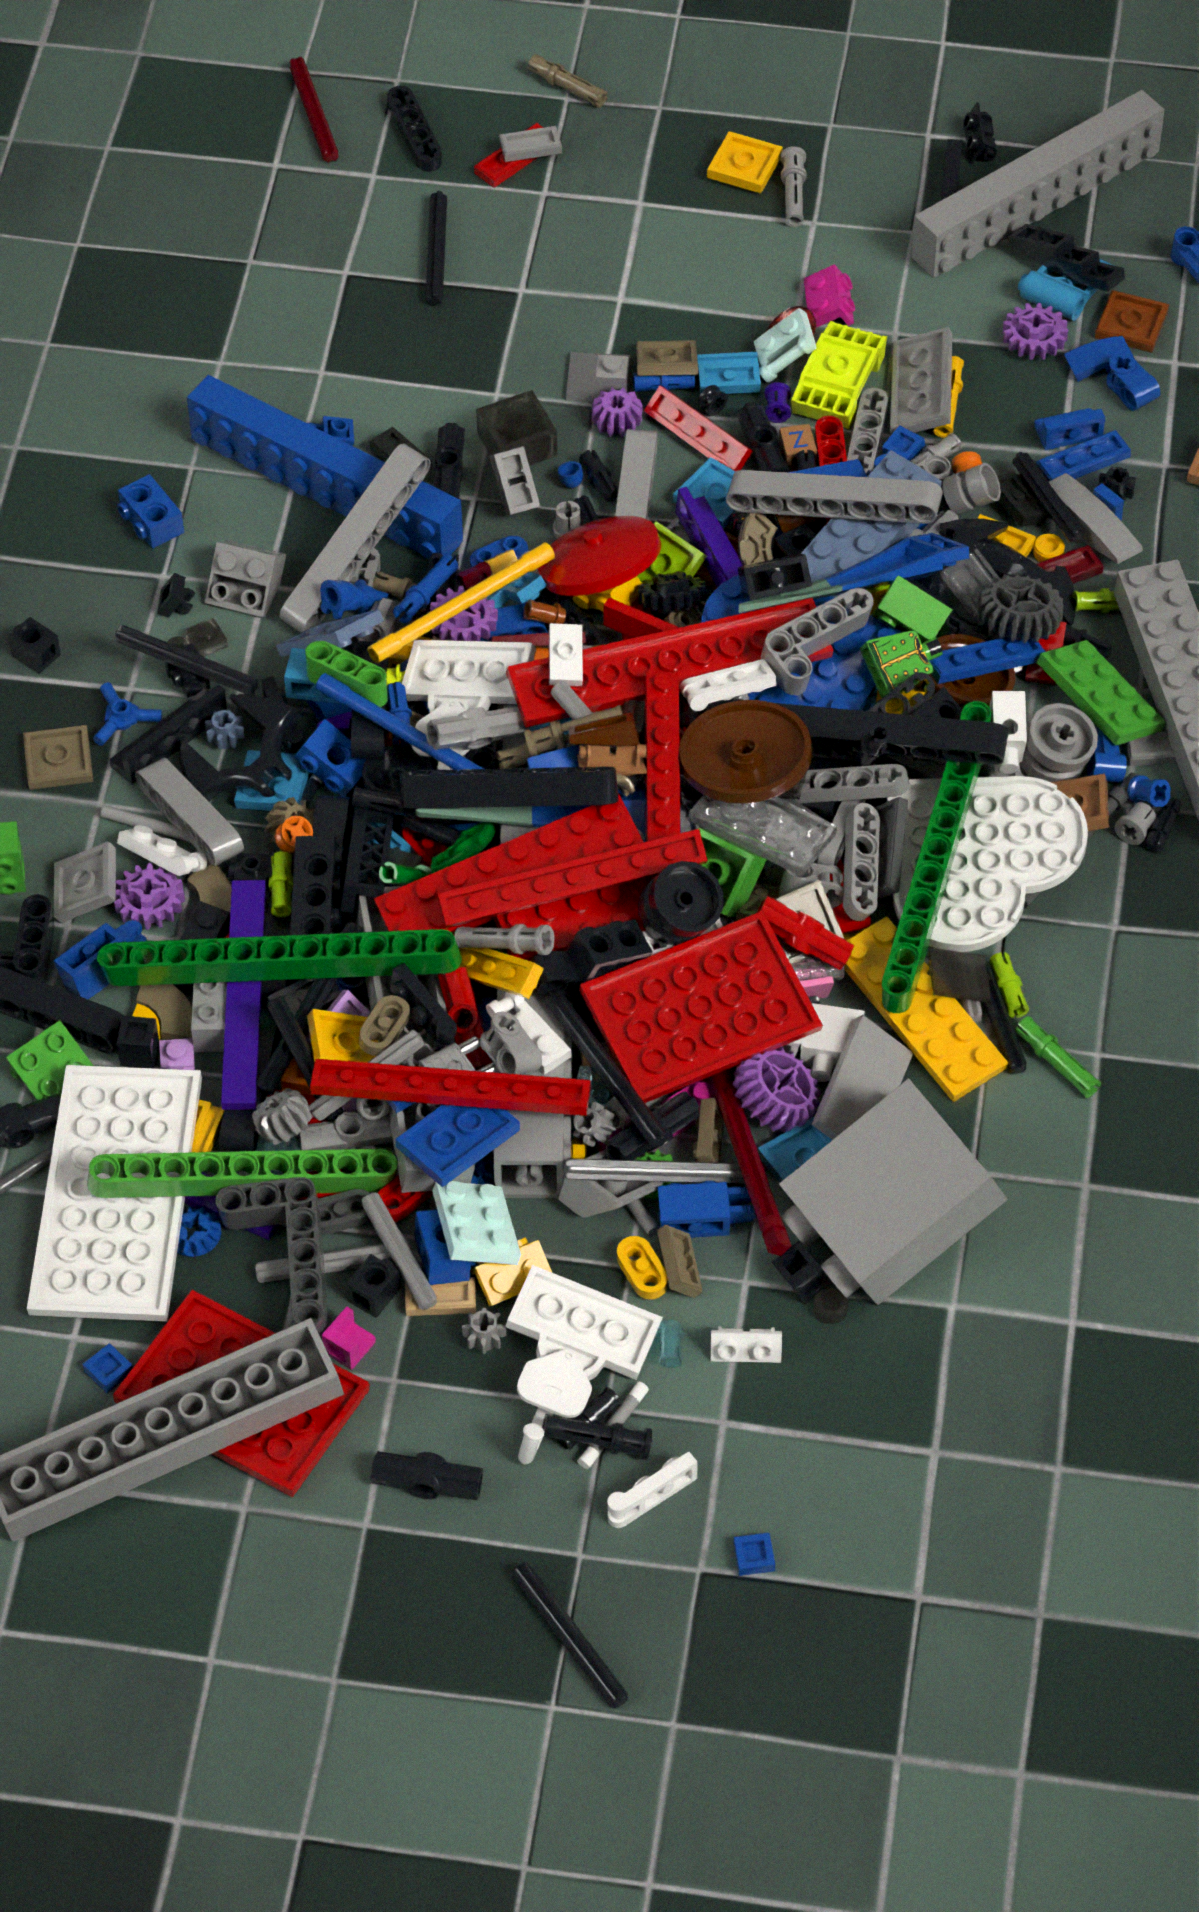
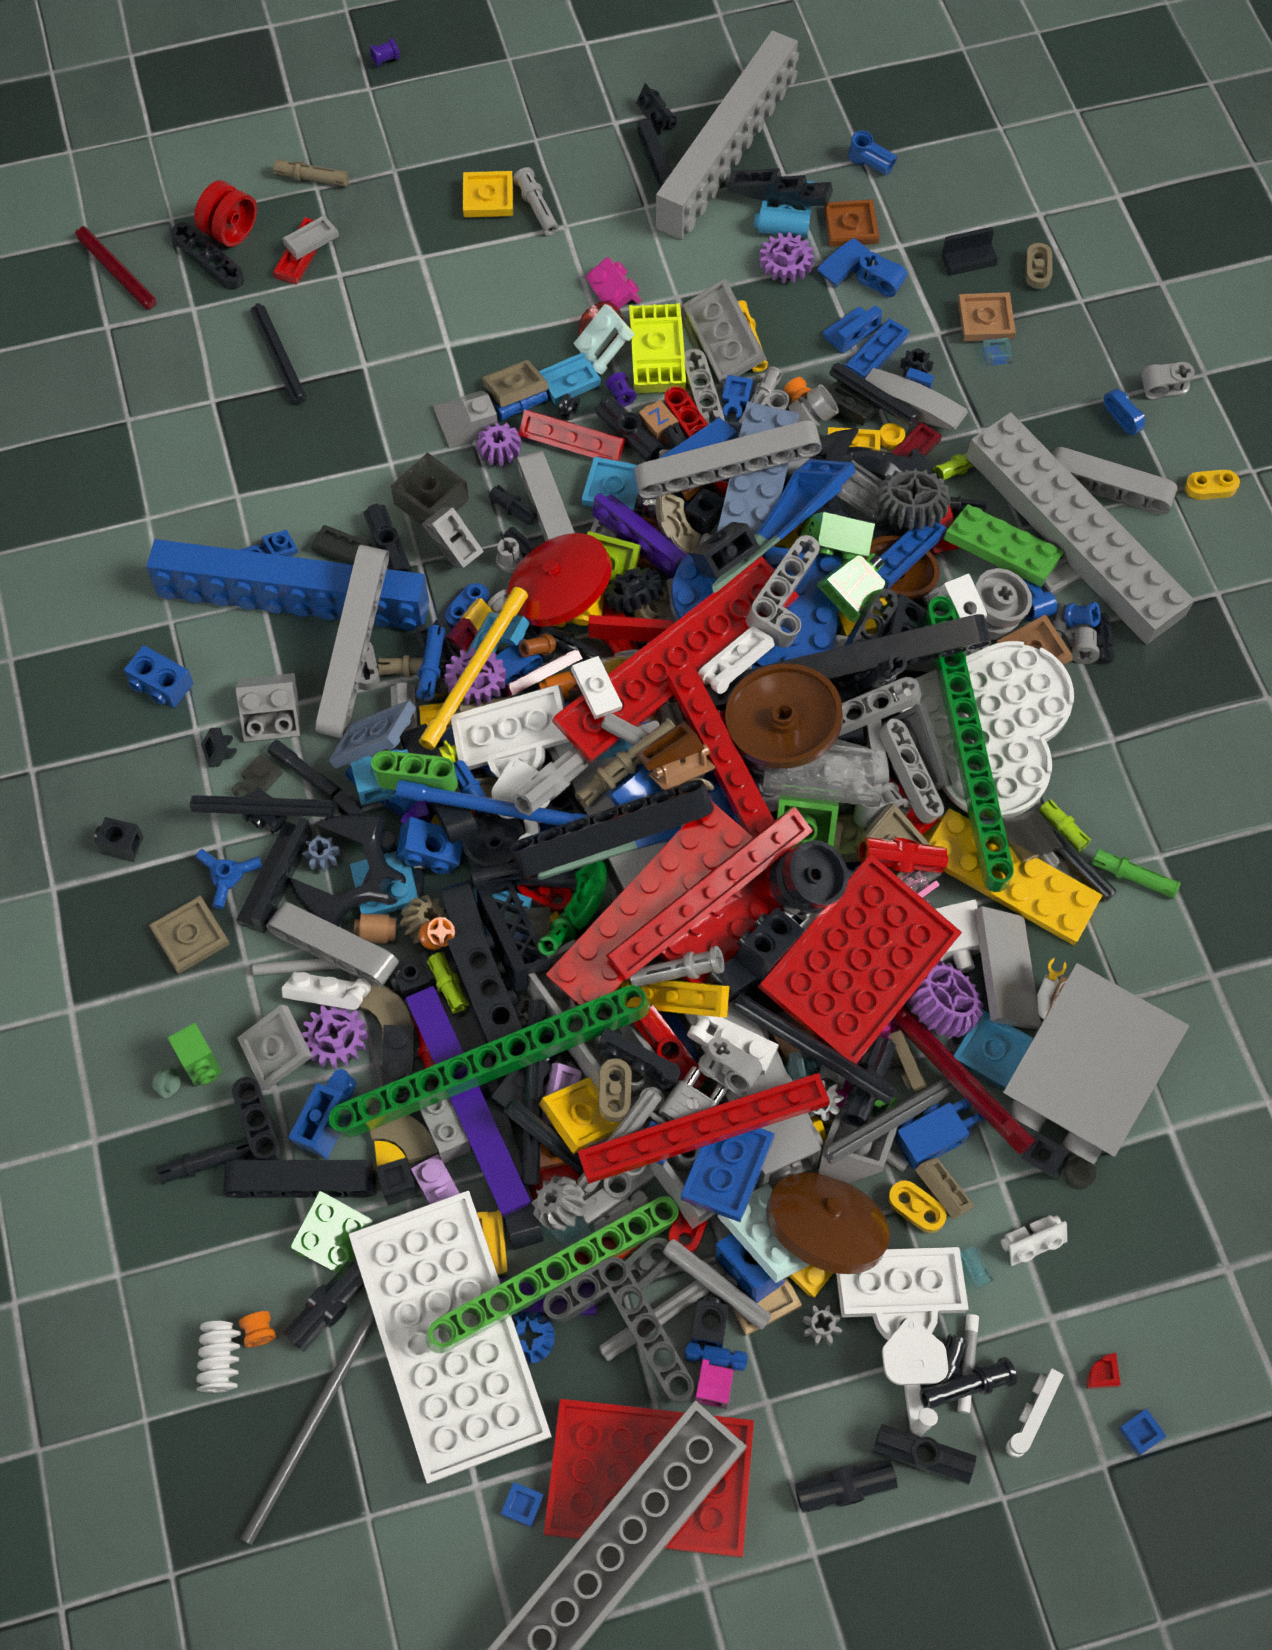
camera: 25 degrees left, 10 degrees up
blue animal [320,579,388,619] -> none
black axle [512,1562,628,1709] -> none
blue hinge [558,461,583,488] -> none
none -> red wheel [194,180,257,247]
none -> black piece [268,739,341,801]
none -> medium nougat brick [354,913,397,944]
none -> blue axle [684,1342,748,1371]
none -> reddish brown dish [766,1172,890,1274]
none -> black piece [873,1424,977,1485]
none -> red tile [1086,1353,1121,1389]

